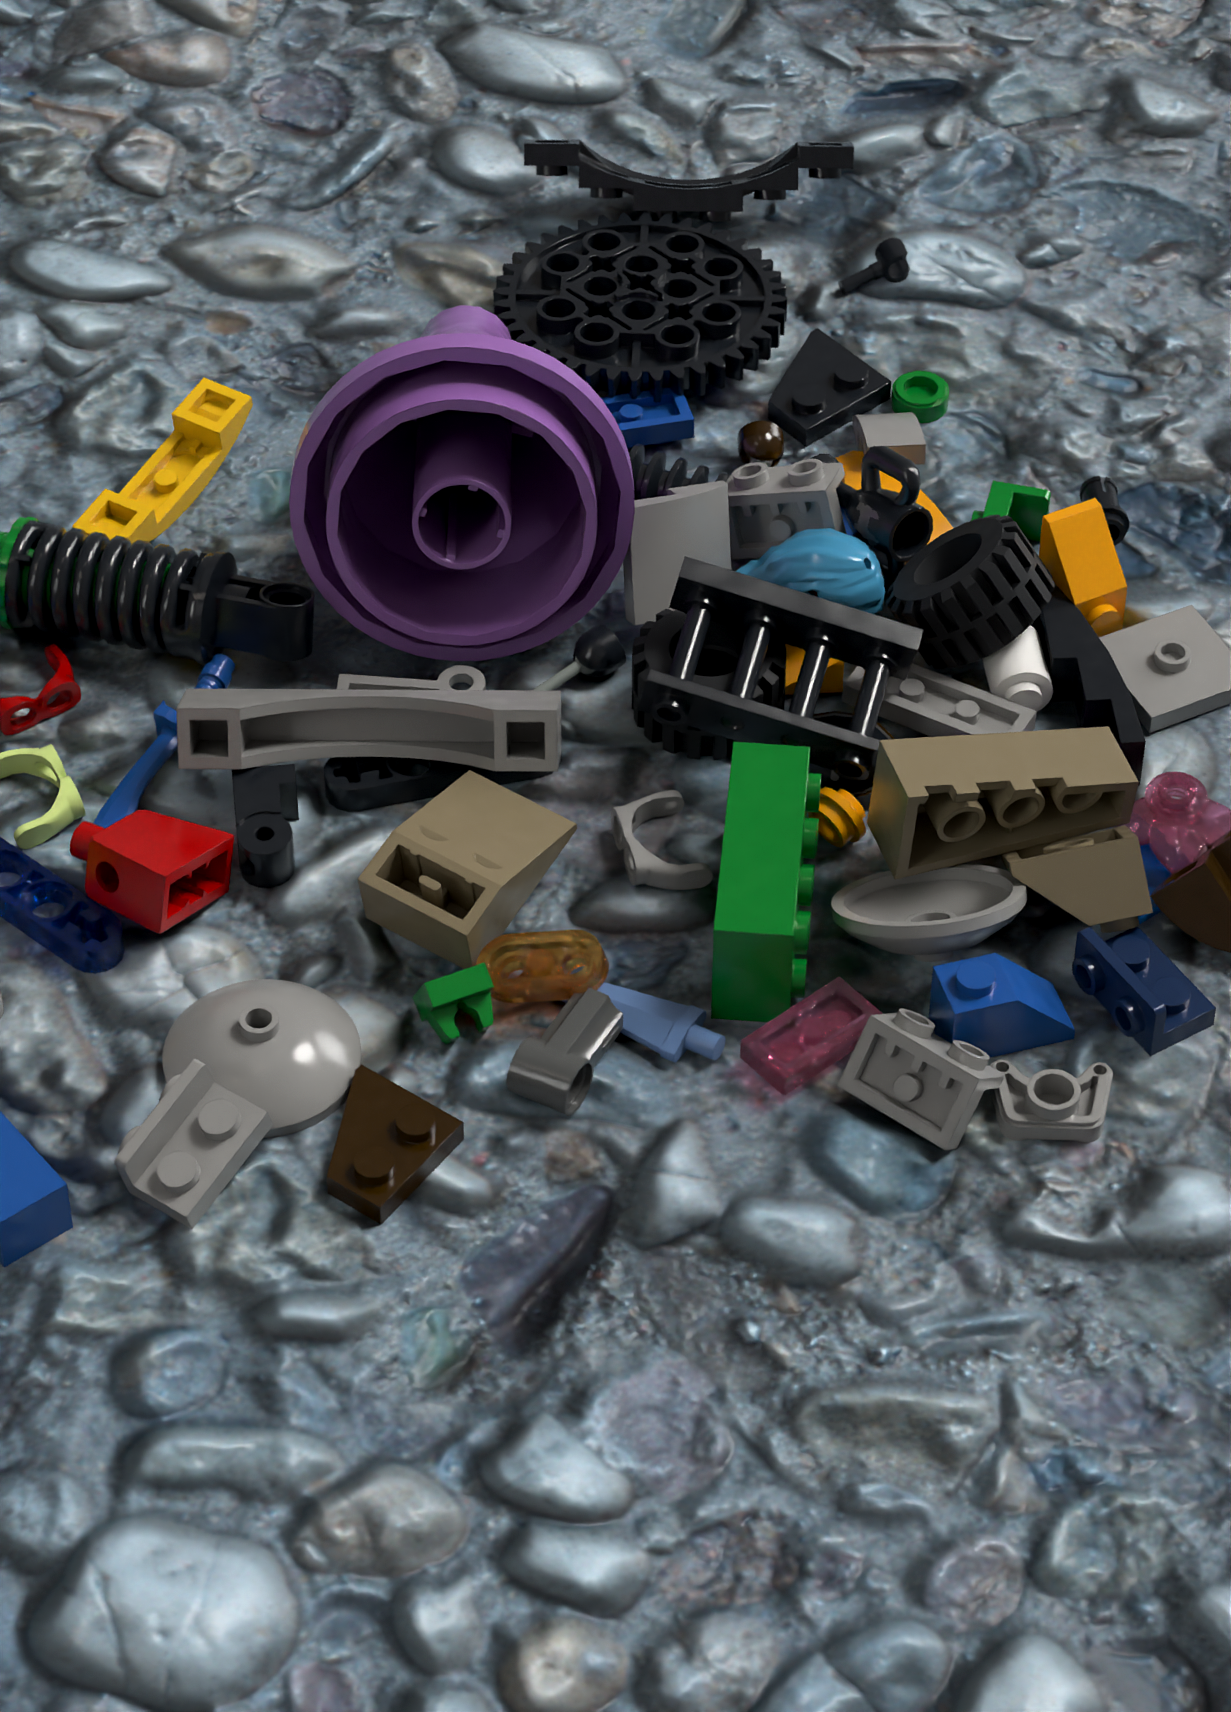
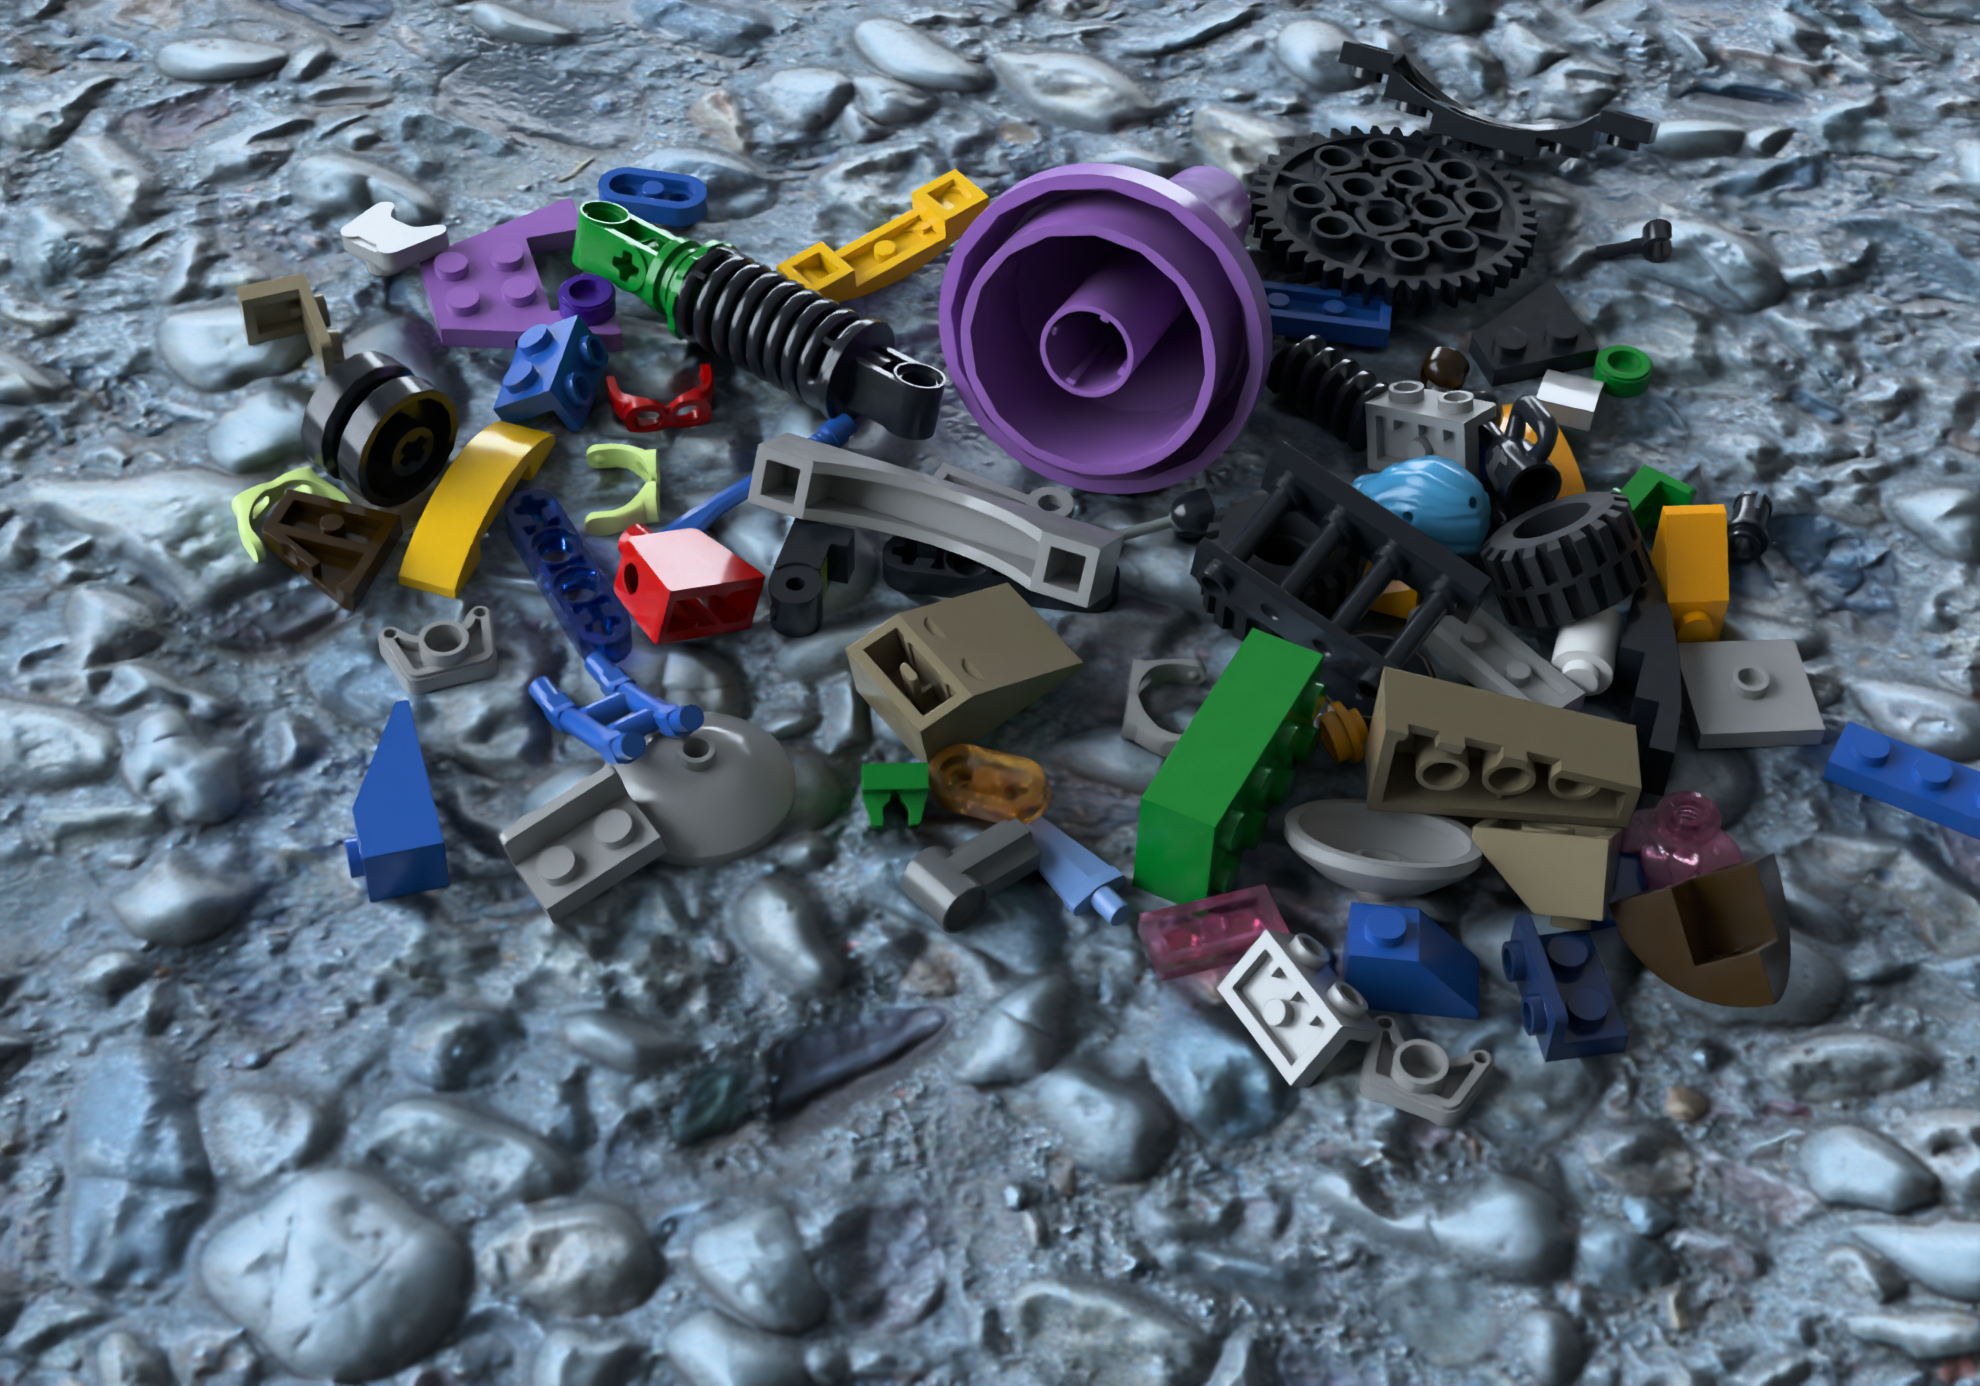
camera: 20 degrees right, 0 degrees up
dark brown wing [327,1064,464,1225] -> none
light grey slope [623,481,731,625] -> none
none -> blue piece [529,651,704,766]

